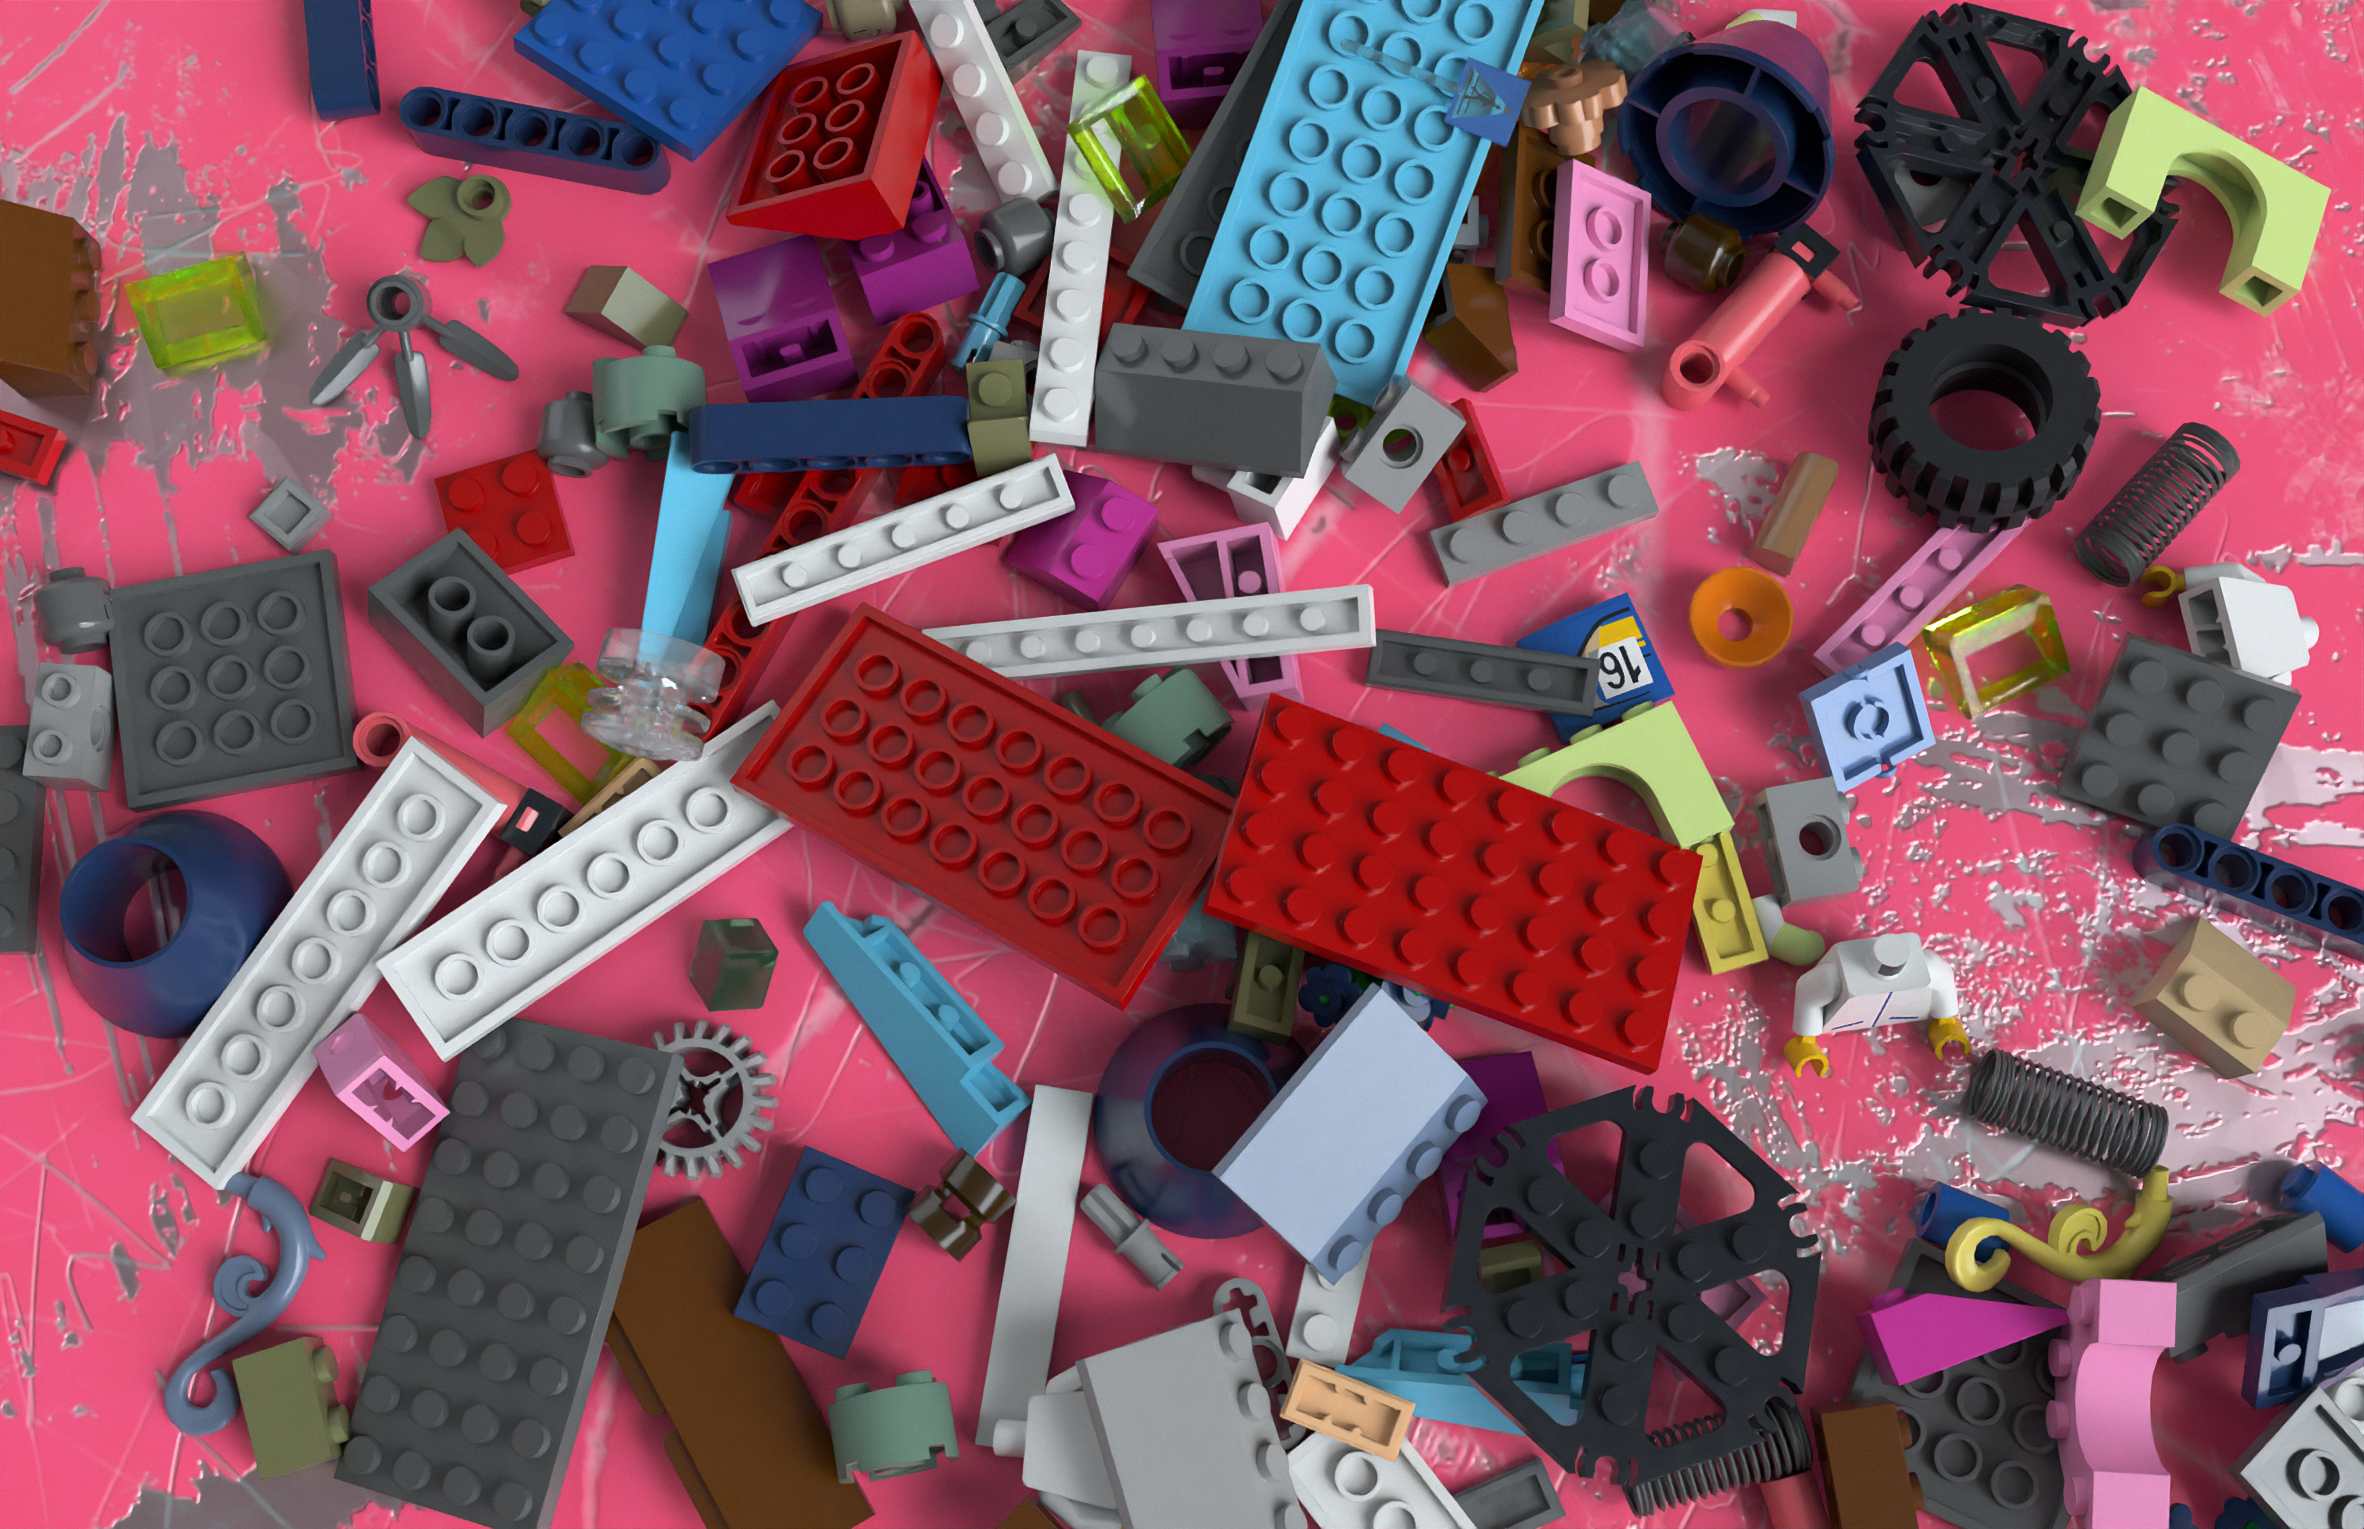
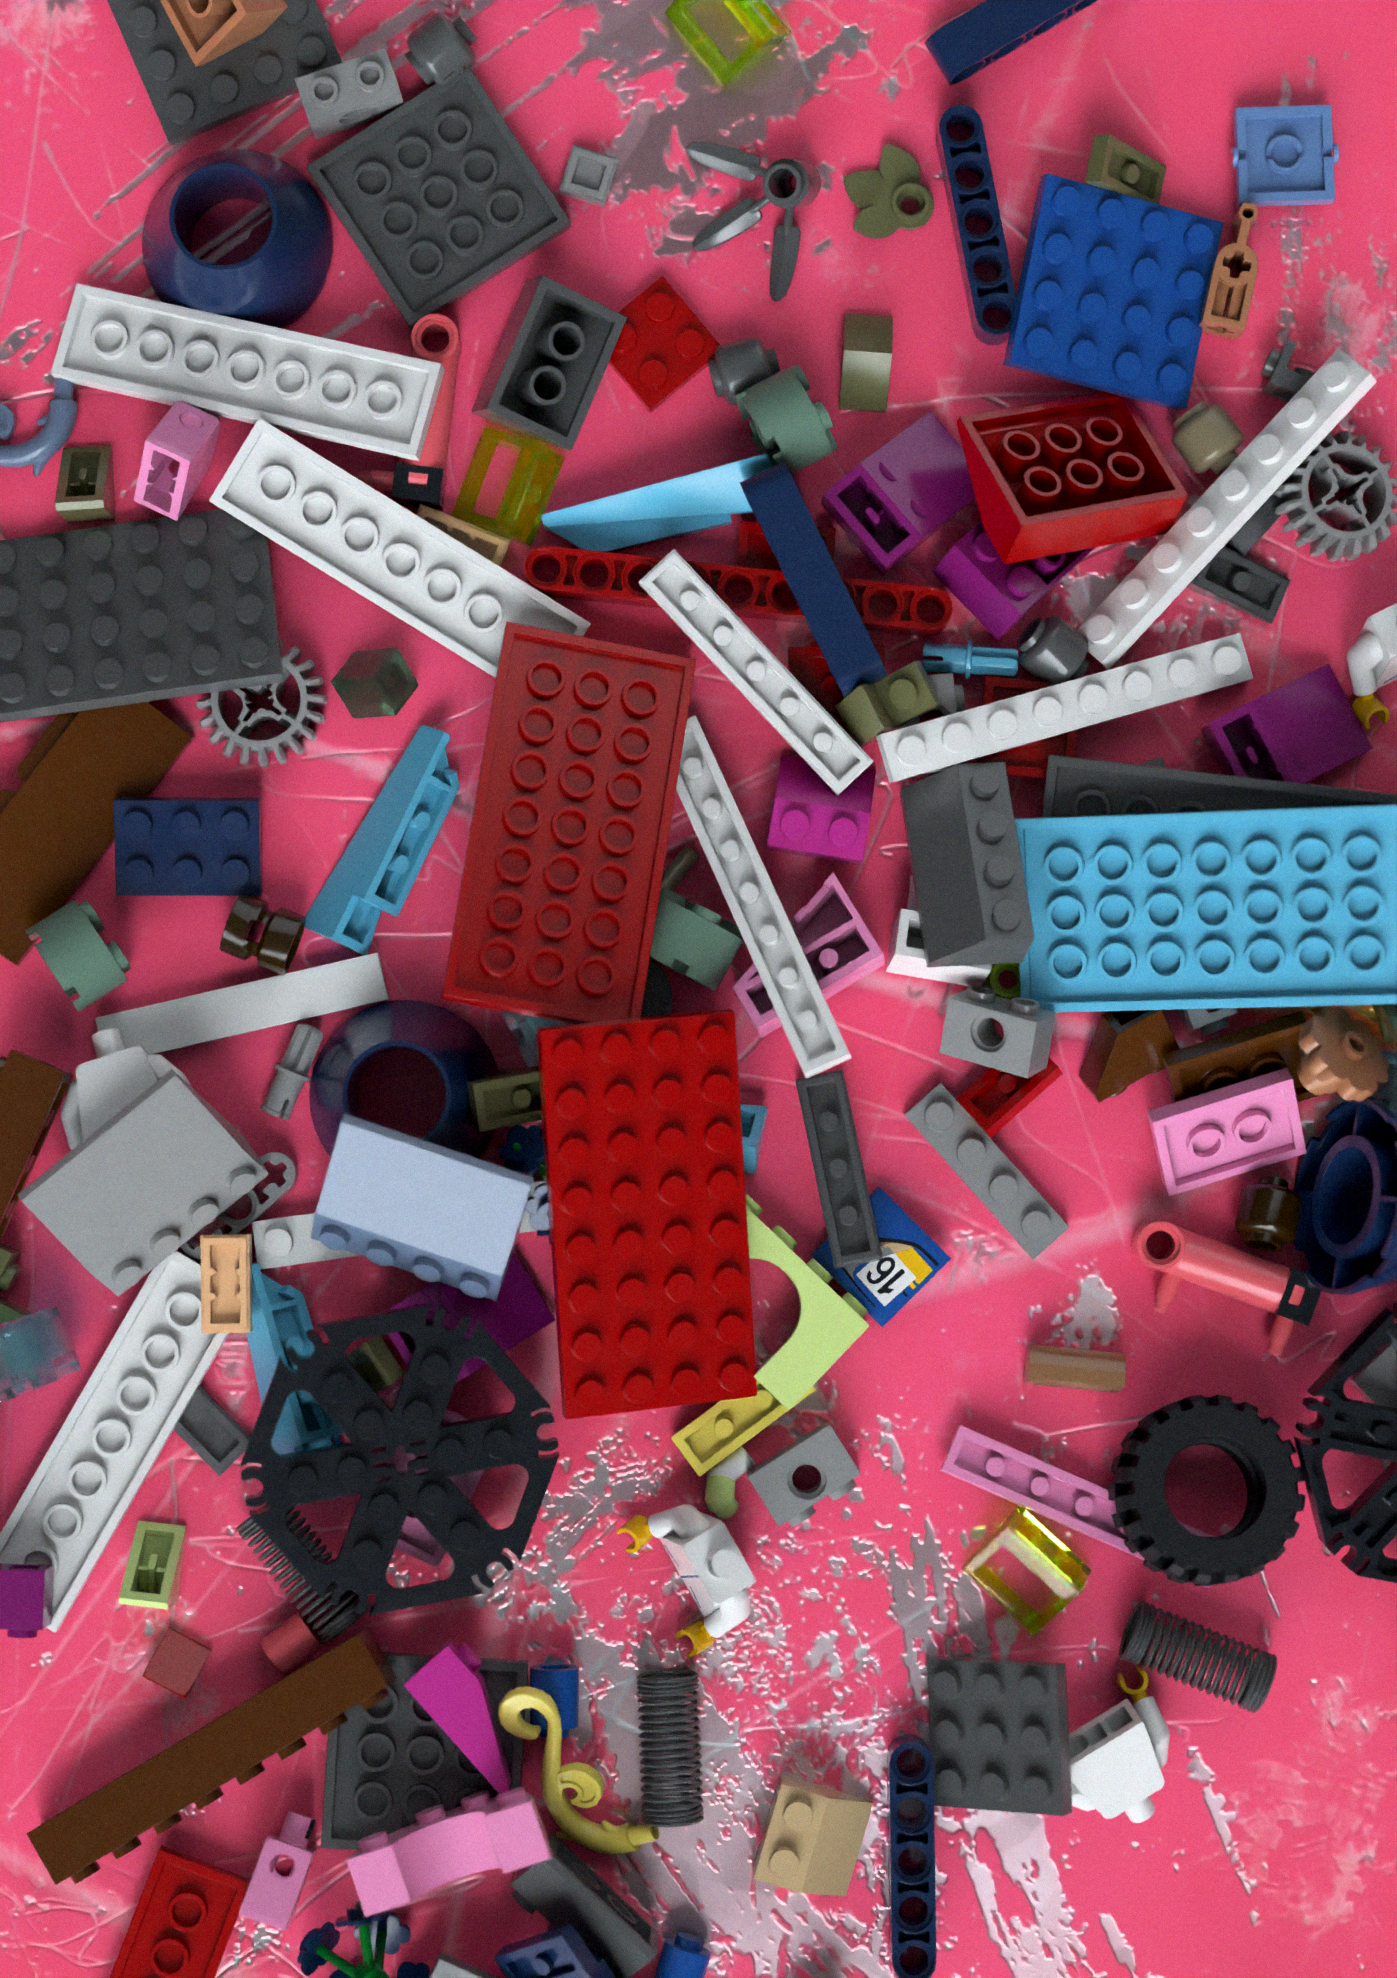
camera: 65 degrees right, 10 degrees up
clear wheel [579,628,726,762] -> none
clear neon green tile [1066,74,1193,224] -> none
clear light blue piece [1340,39,1531,147] -> none
orange piece [1688,566,1794,670] -> none
plate [1799,641,1936,793] -> none

